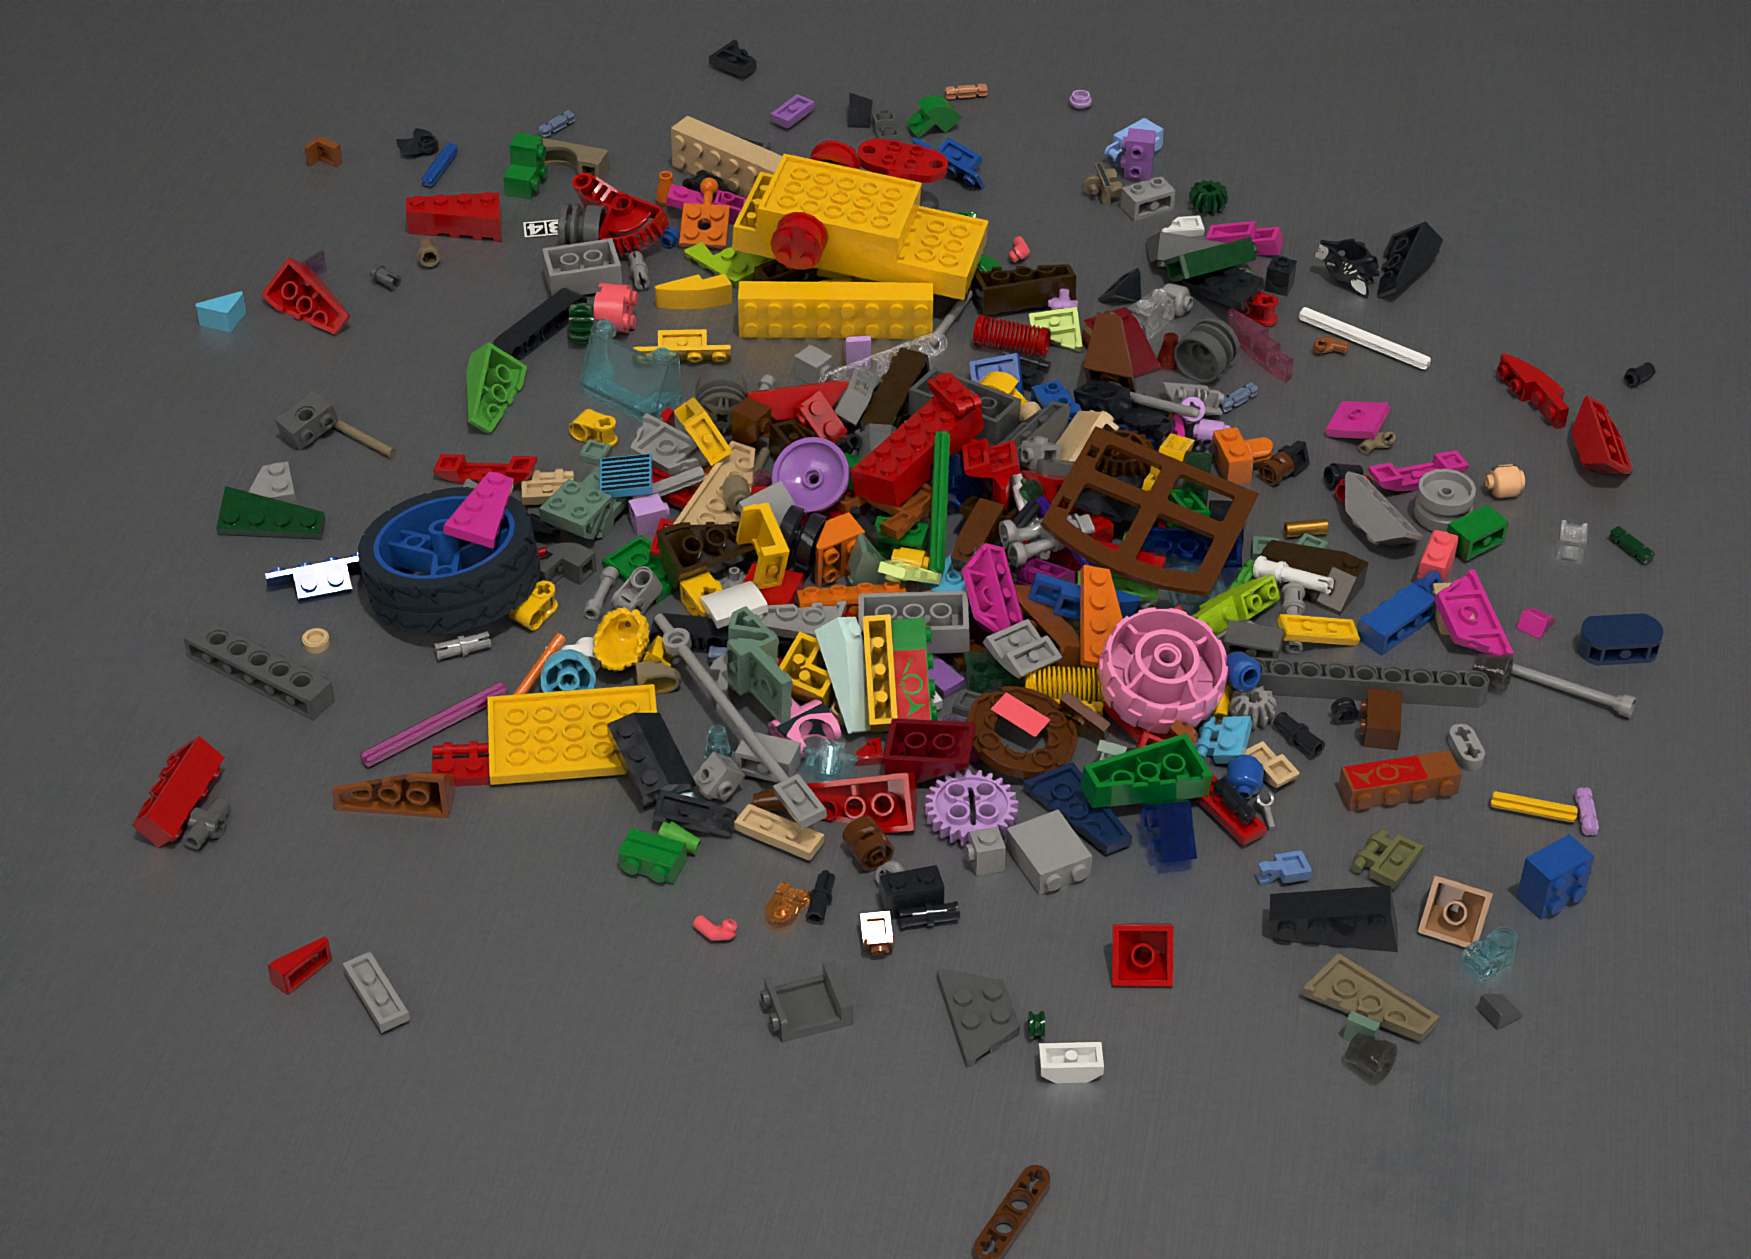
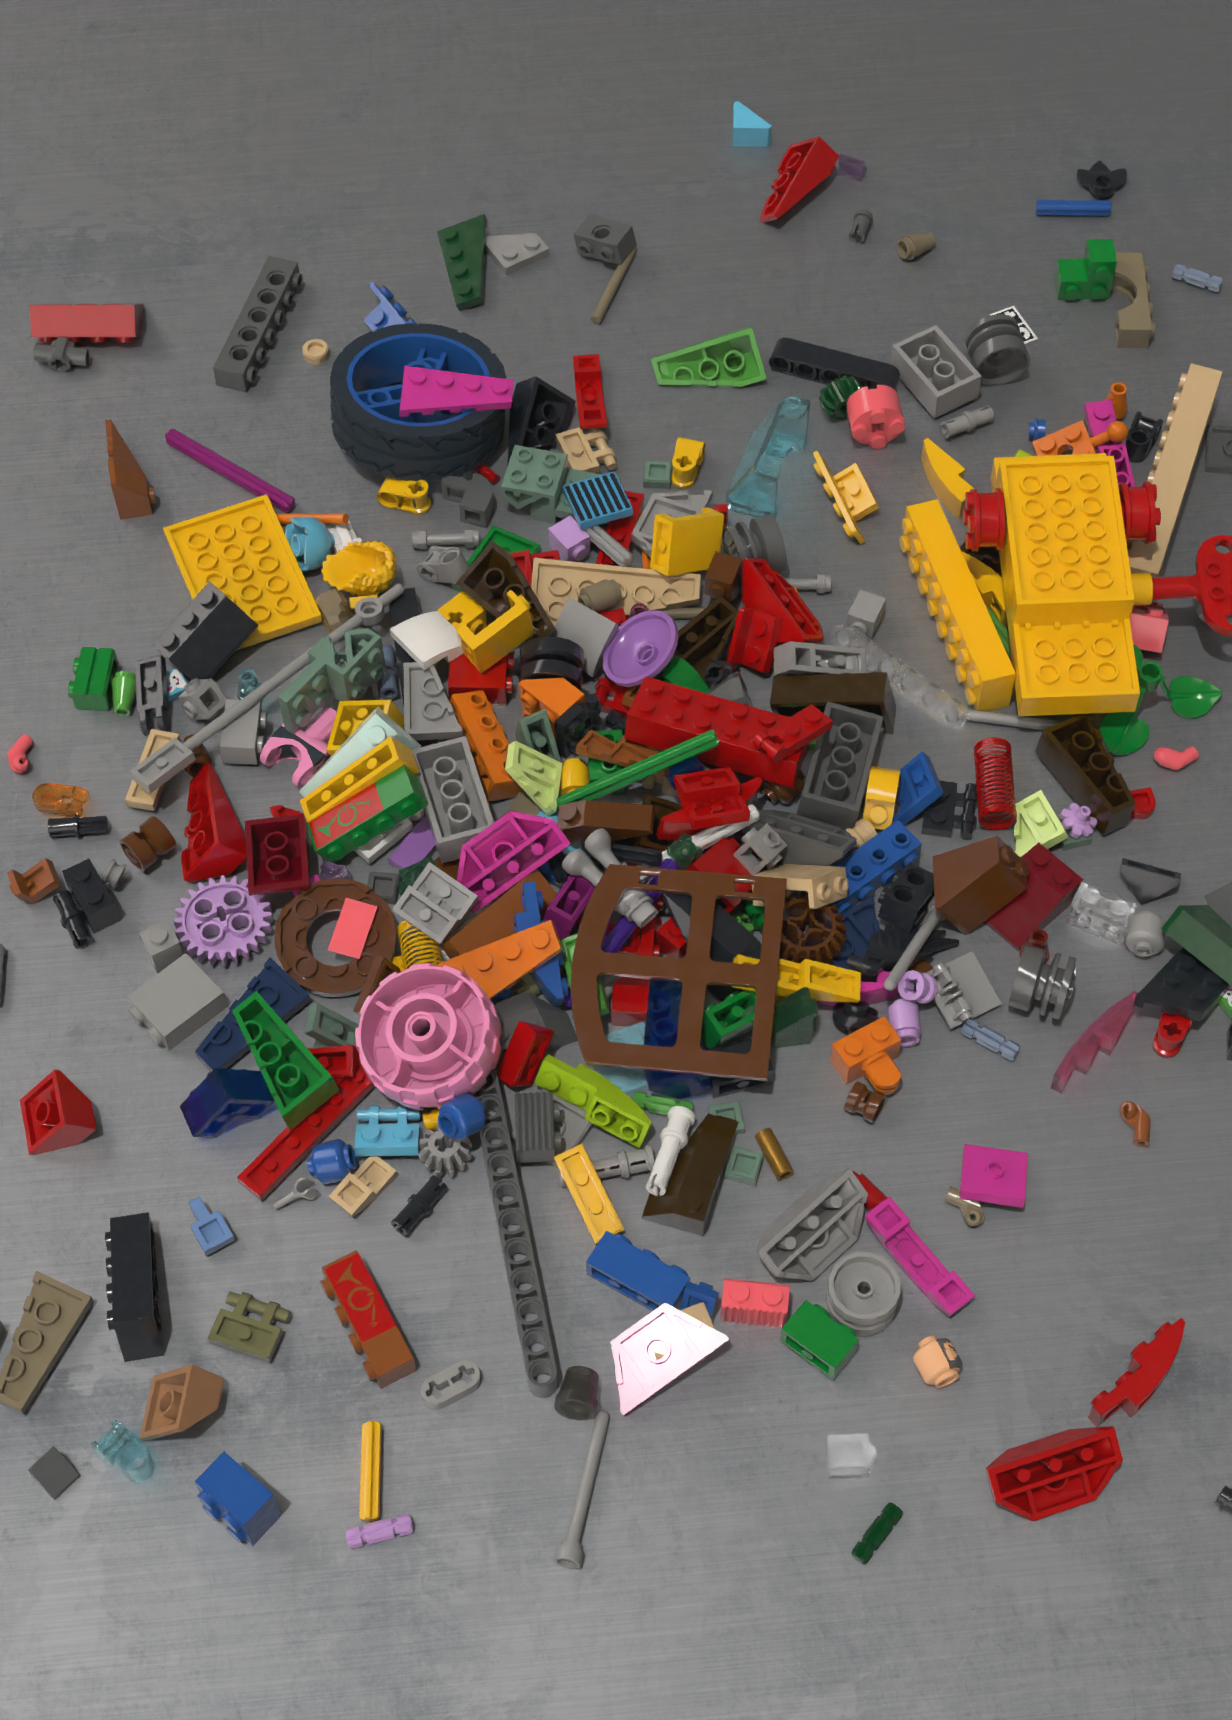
camera: 75 degrees right, 15 degrees up
dark orange bracket [304,136,342,167] -> none
red wedge [406,192,502,243] -> none
red plate [431,741,490,787] -> none
light grey pin [434,631,491,661] -> none
red arm [572,172,669,257] -> none
clear light blue piece [802,738,859,776] -> none
lavender slope [842,336,871,370] -> none
dark grey beam [1036,458,1075,477] -> none
dark orange plate [1170,720,1198,748] -> none
black axle [1213,778,1256,824] -> none
black tile [1278,440,1310,476] -> none
white axle [1299,307,1431,370] -> none
black cone [1323,463,1364,488] -> none
black bush [1331,697,1359,725] -> none
reddish brown brick [1359,688,1402,750] -> none
dark pink slope [1517,607,1556,638] -> none
dark blue brick [1577,613,1663,666] -> none

